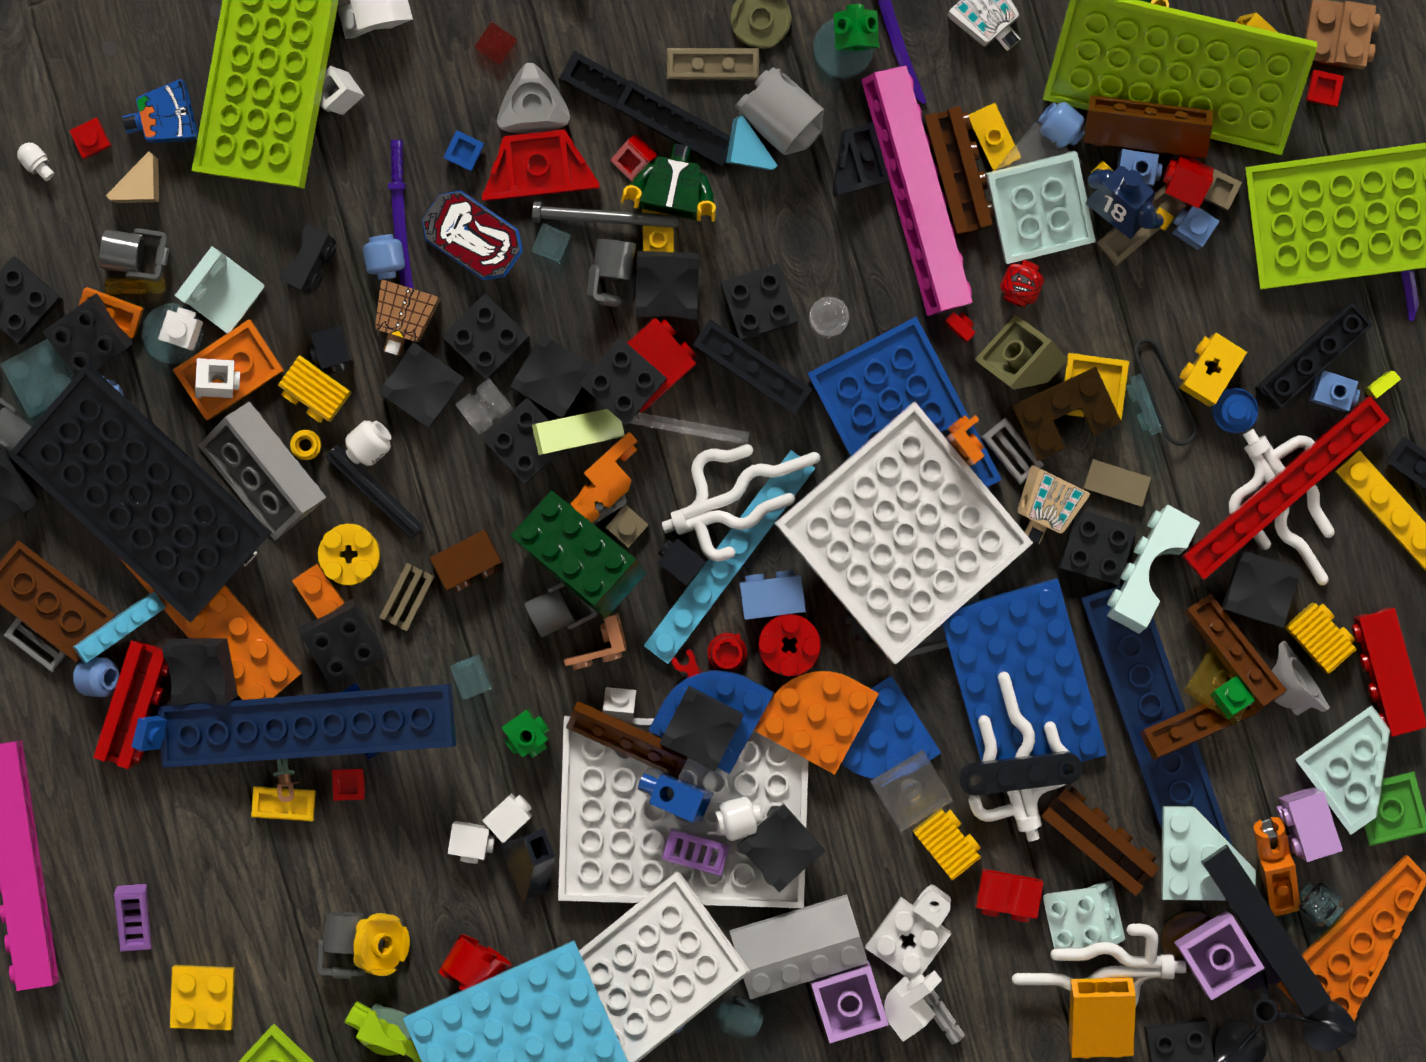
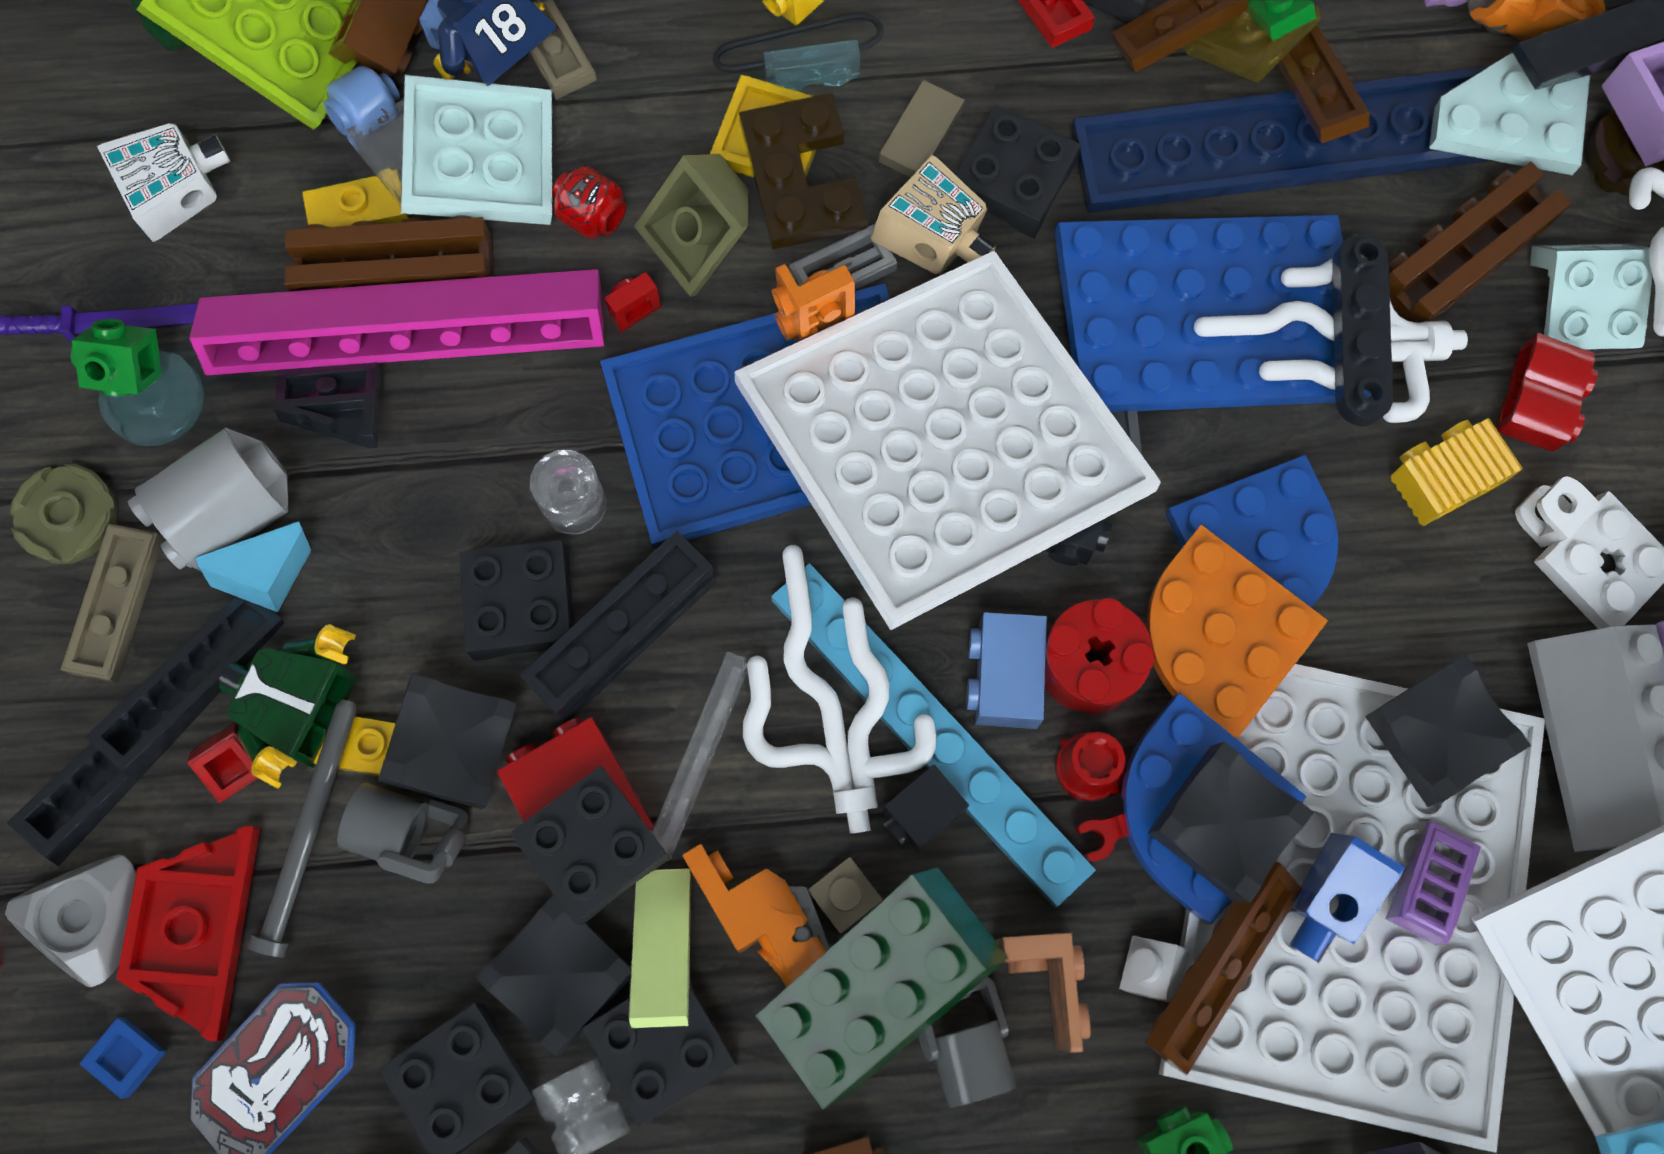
camera: 80 degrees left, 15 degrees down
clear light blue tile [531,223,571,264] -> none
white head [715,797,762,841] -> none
clear plate [870,750,953,832] -> none
light aqua arch [1107,505,1200,633] -> none

